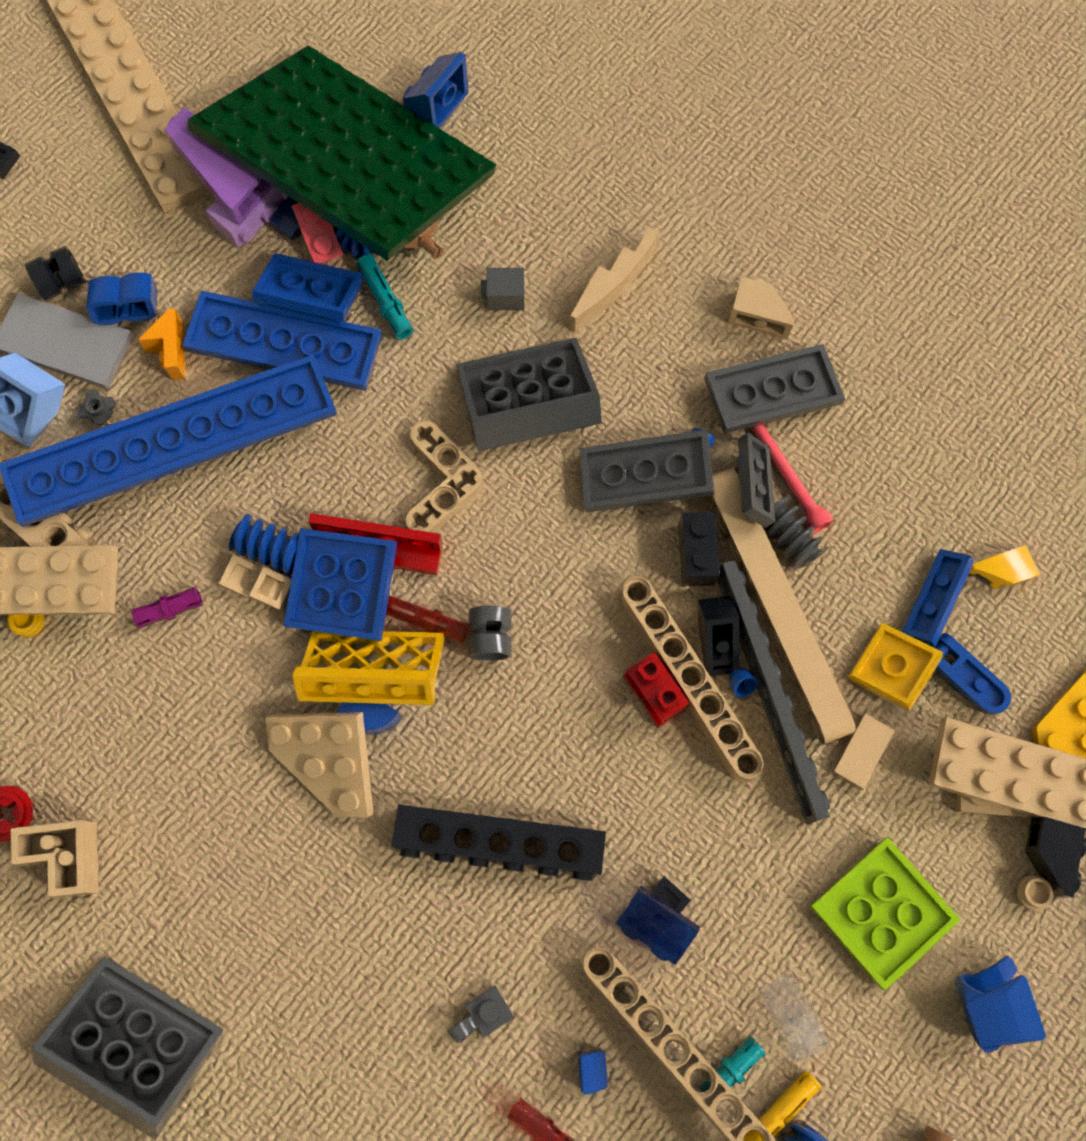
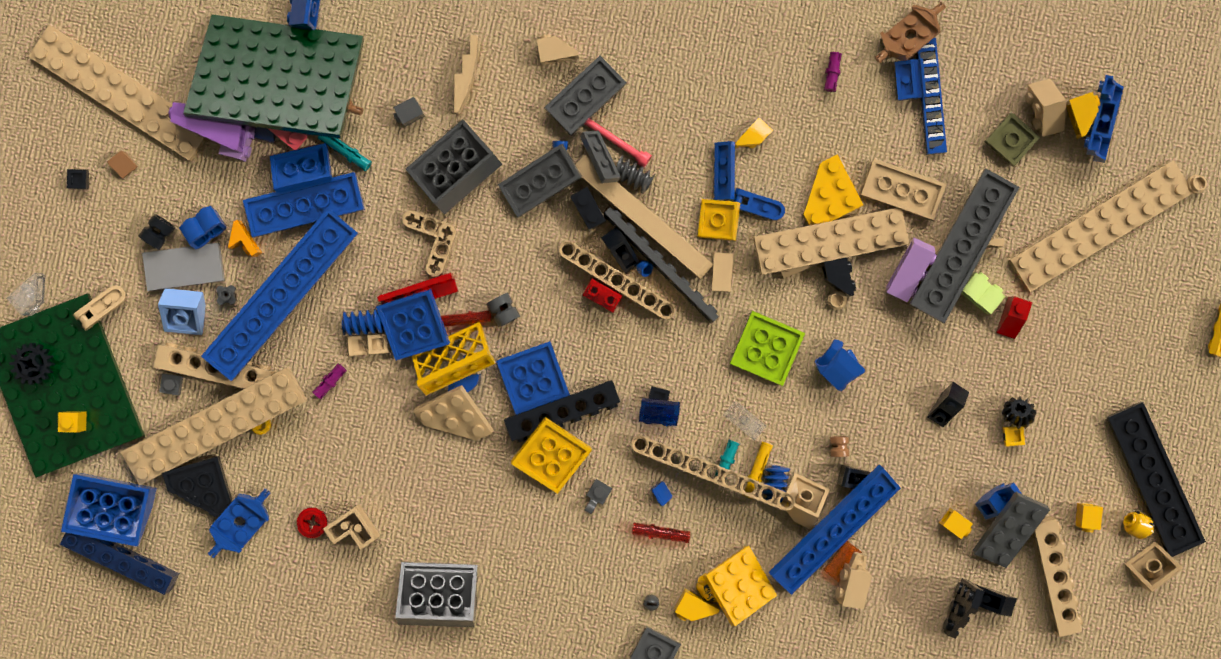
camera: 30 degrees left, 15 degrees up
none -> medium nougat slope [107,150,138,179]
none -> blue plate [496,341,570,415]
none -> yellow plate [511,417,592,494]

